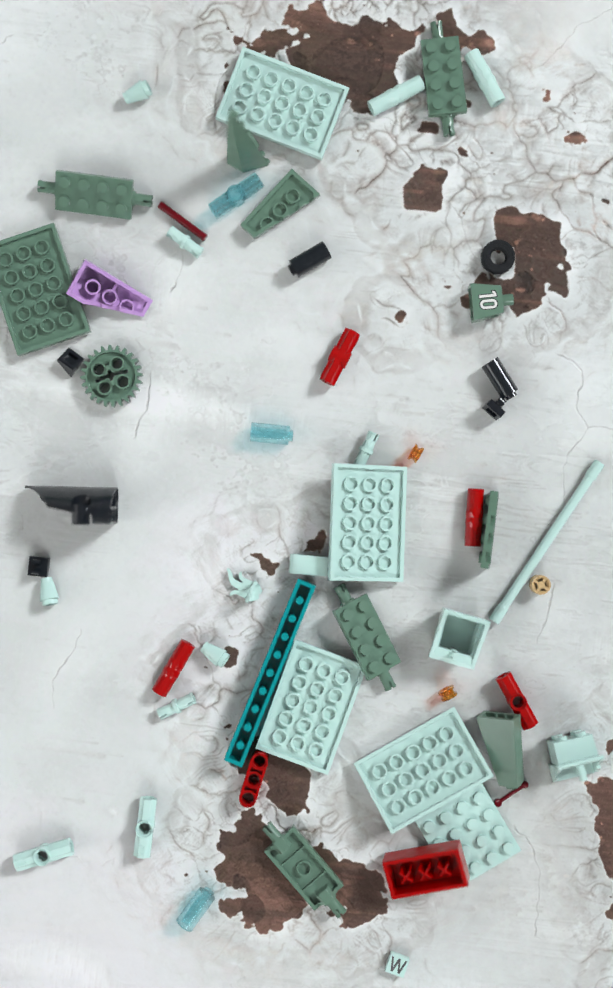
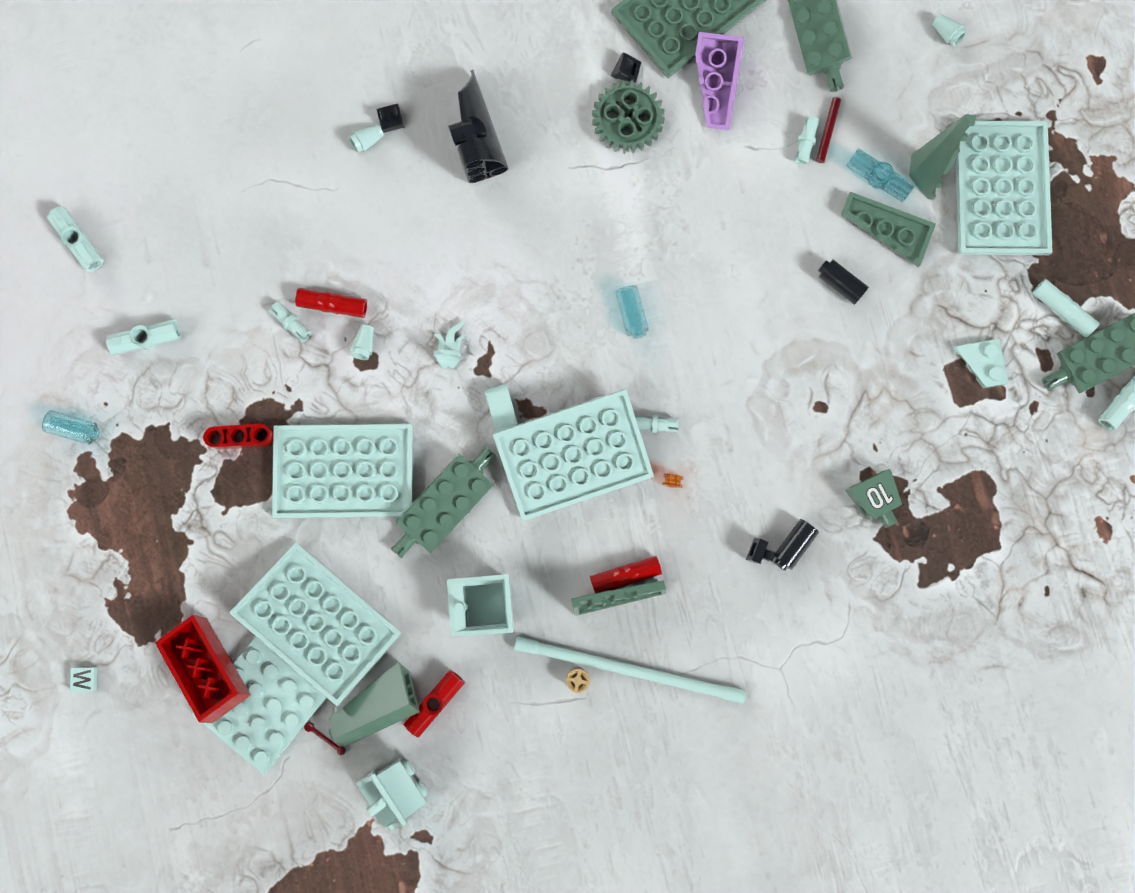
camera: 75 degrees right, 5 degrees down
teal brick [224,578,316,767] -> none
sand green plate [262,821,347,918] -> none
red piece [320,328,360,386] -> none
clear orange bush [438,685,457,702] -> none
black tyre [481,240,515,275] -> none
none -> light aqua wing [953,339,1008,388]

